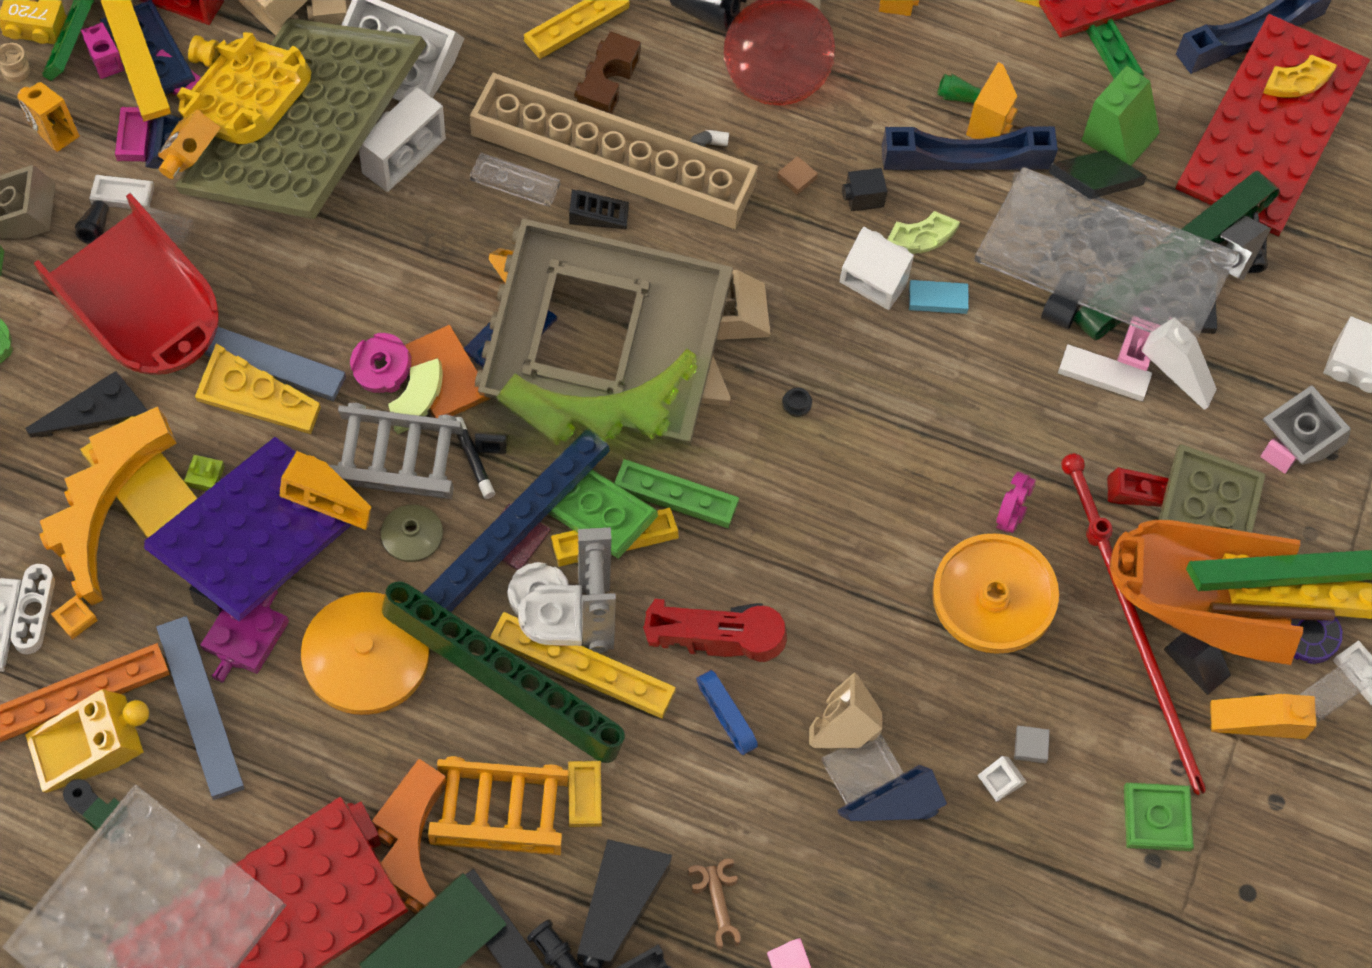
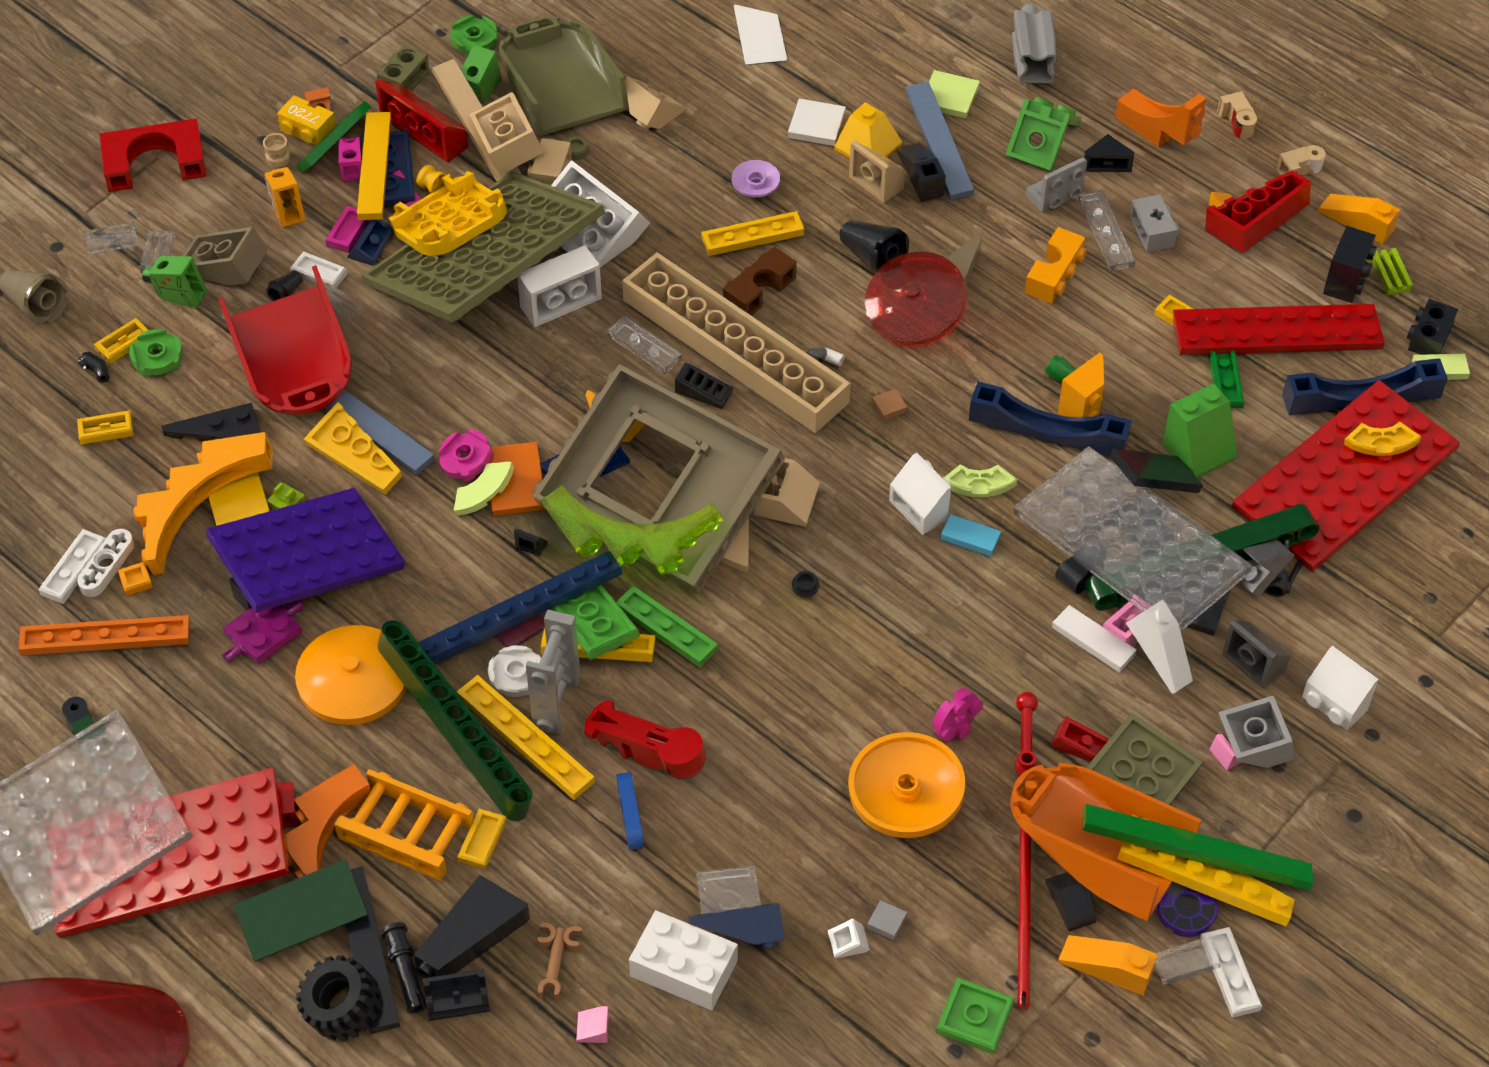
camera: 25 degrees right, 10 degrees down
yellow slope [25,689,149,793] -> none
sand blue tile [156,616,245,800] -> none
light orange torso [158,109,221,179] -> none
light orange slope [279,451,371,530] -> none
light grey fence [329,403,463,499] -> none
olive dish [381,505,443,562] -> none
black bar [456,417,495,499] -> none
white tile [518,585,582,646] -> none
tan slope [809,672,883,748] -> none
black brick [842,168,888,211] -> none
reddish brown bar [1209,602,1335,621] -> none
none -> white brick [629,910,738,1010]
none -> flat silver slope [1222,620,1291,689]

